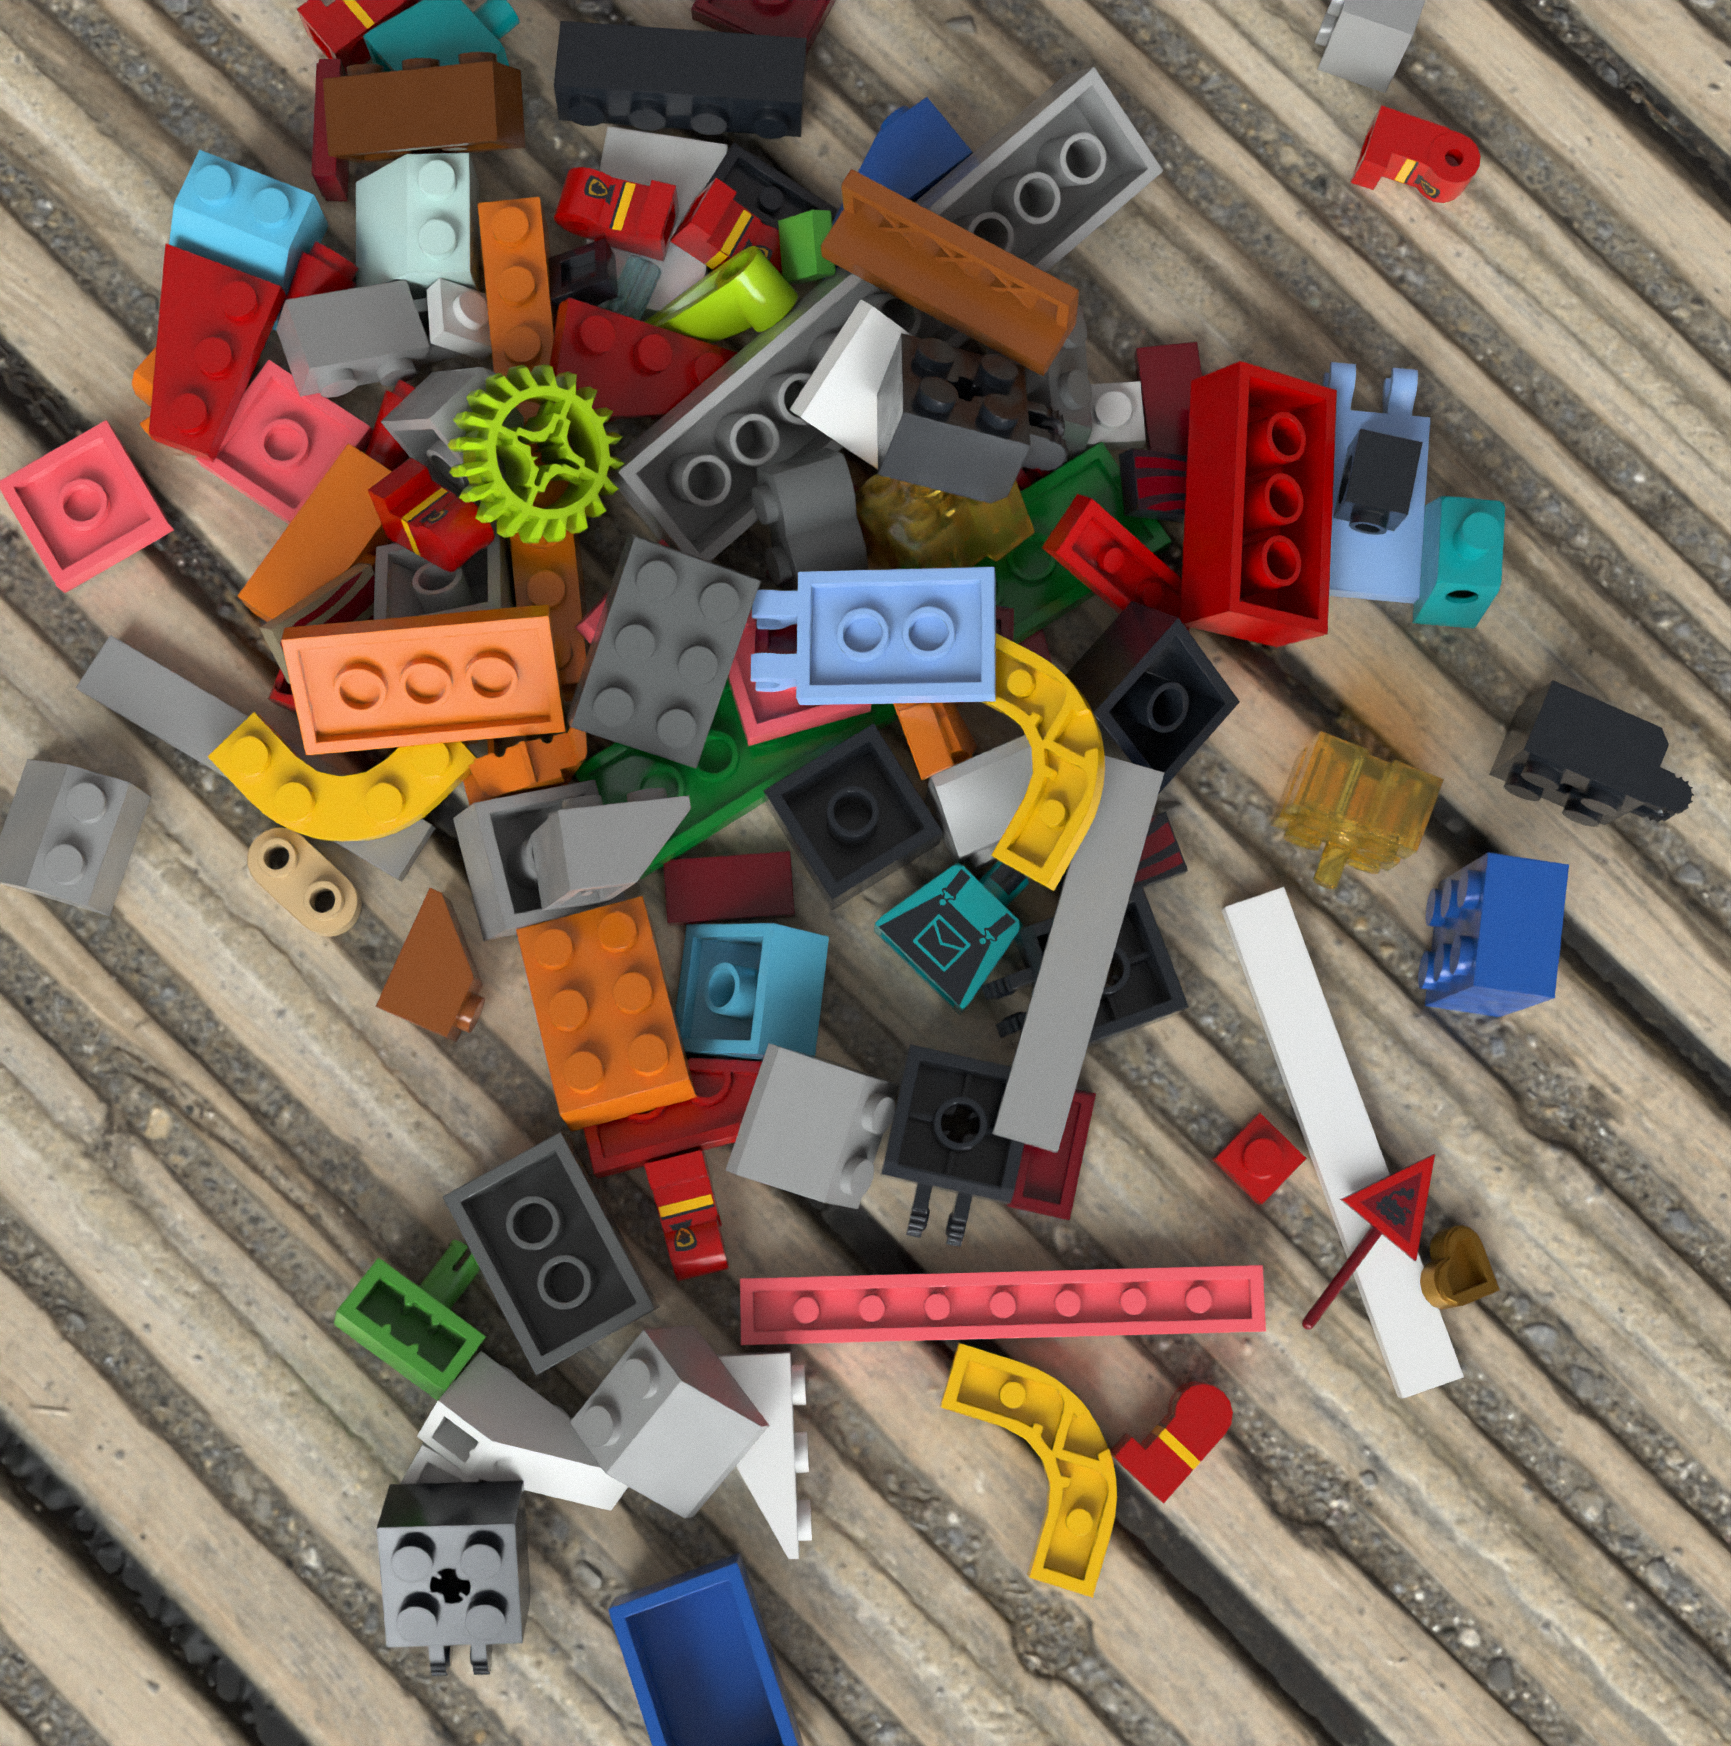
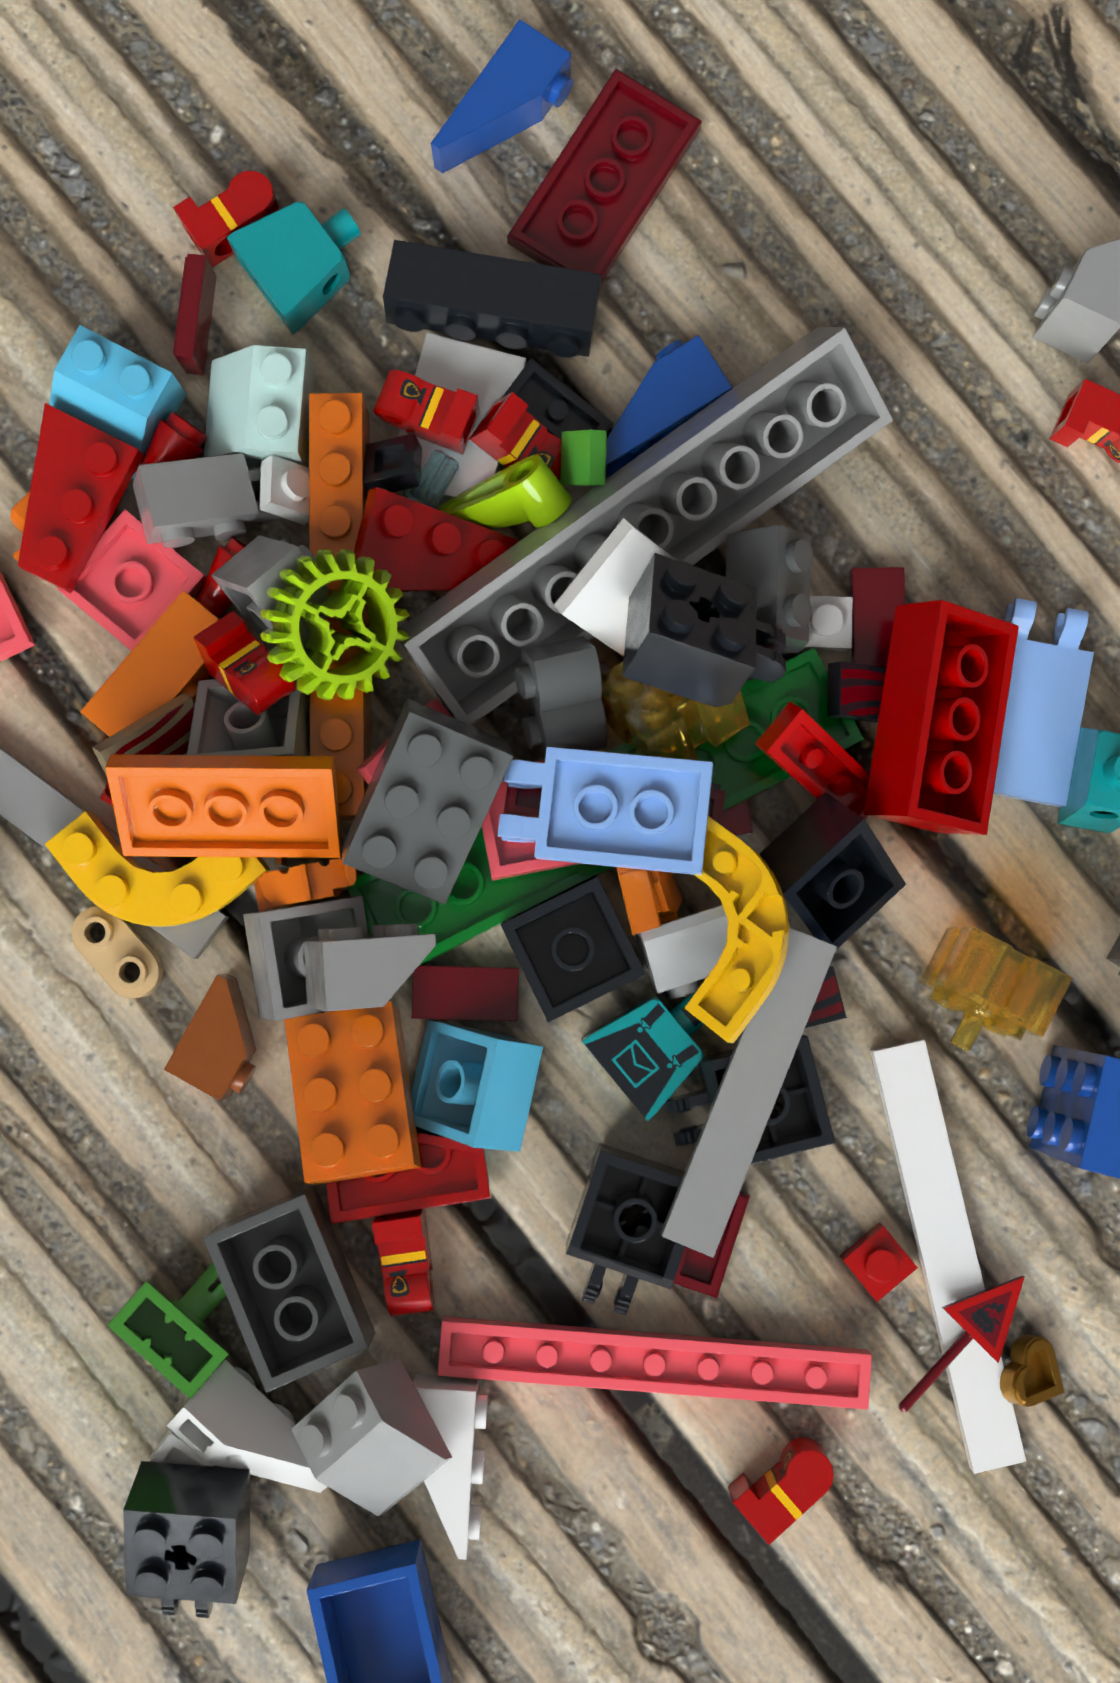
camera: 10 degrees right, 5 degrees up
reddish brown brick [323,52,526,163] -> none
light grey slope [726,1043,900,1209] -> none
dark orange fence [820,169,1079,377] -> none
yellow plate [939,1342,1117,1598] -> none
black brick [1333,429,1423,535] -> none

